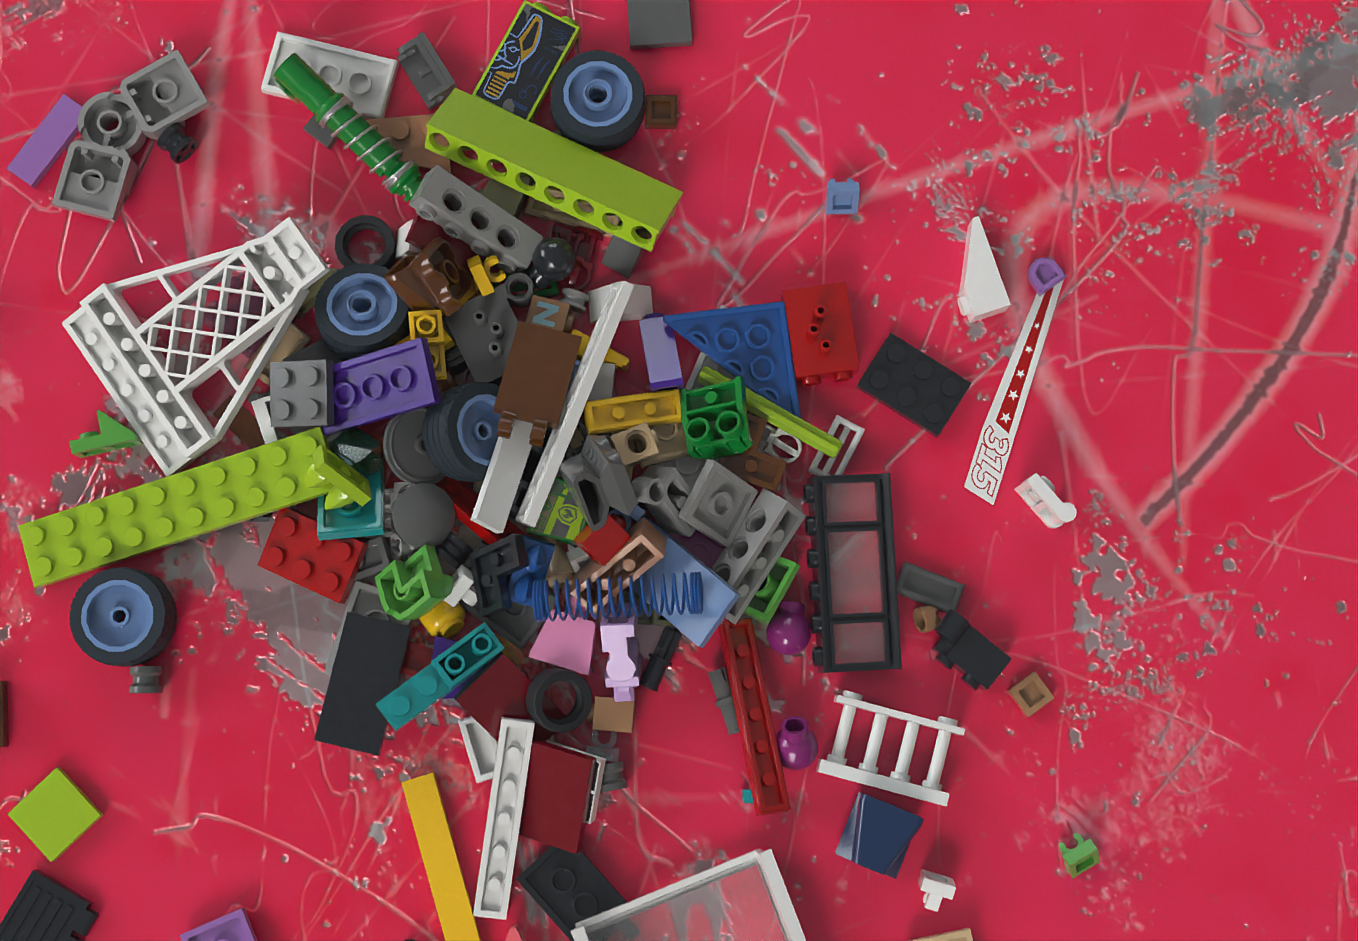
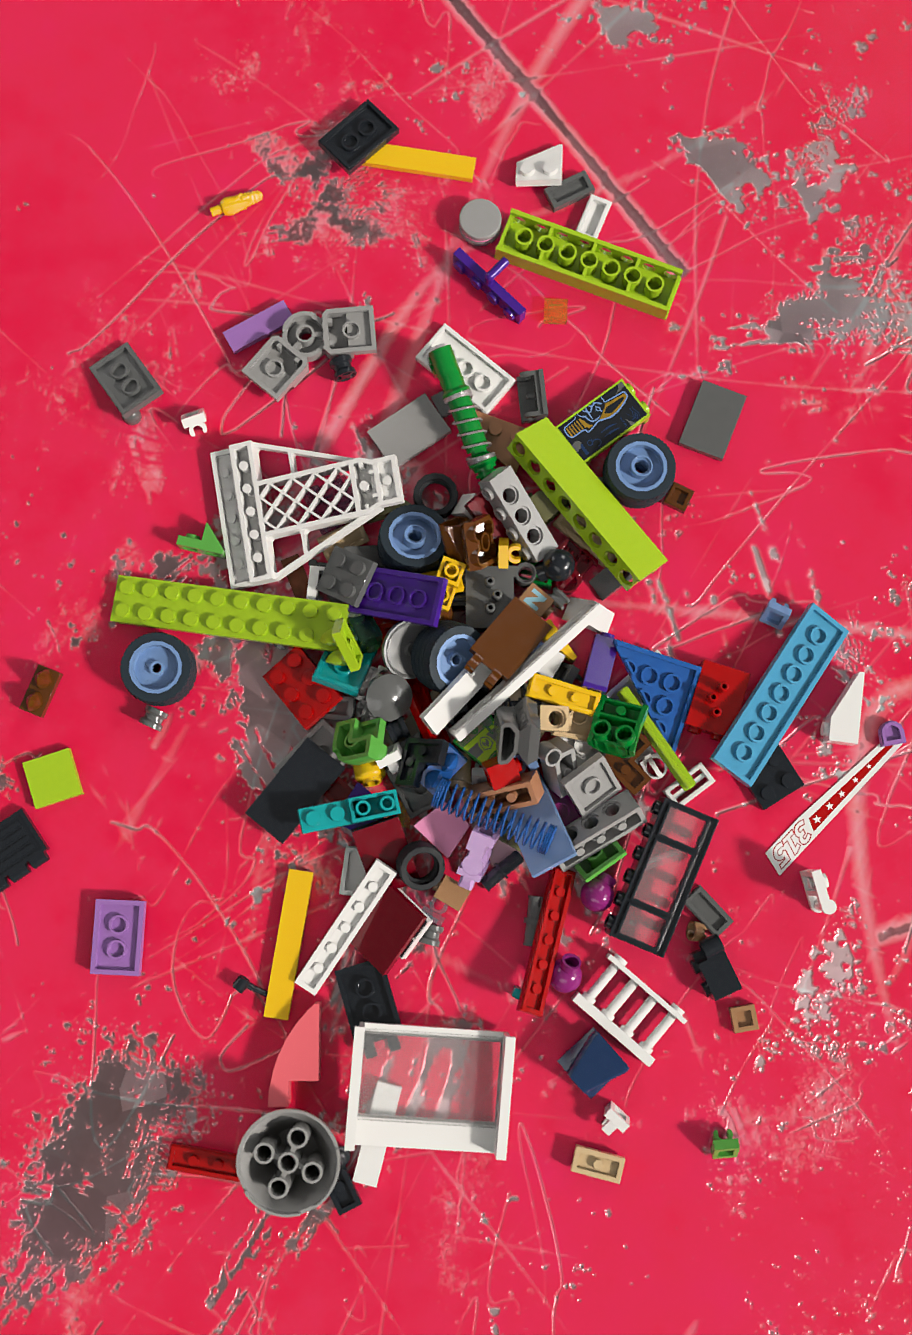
camera: 30 degrees right, 0 degrees up
none -> white tile [181,408,207,437]
none -> light grey tile [367,393,451,467]
none -> dark grey tile [553,662,583,684]
none -> dark azure plate [710,603,849,787]

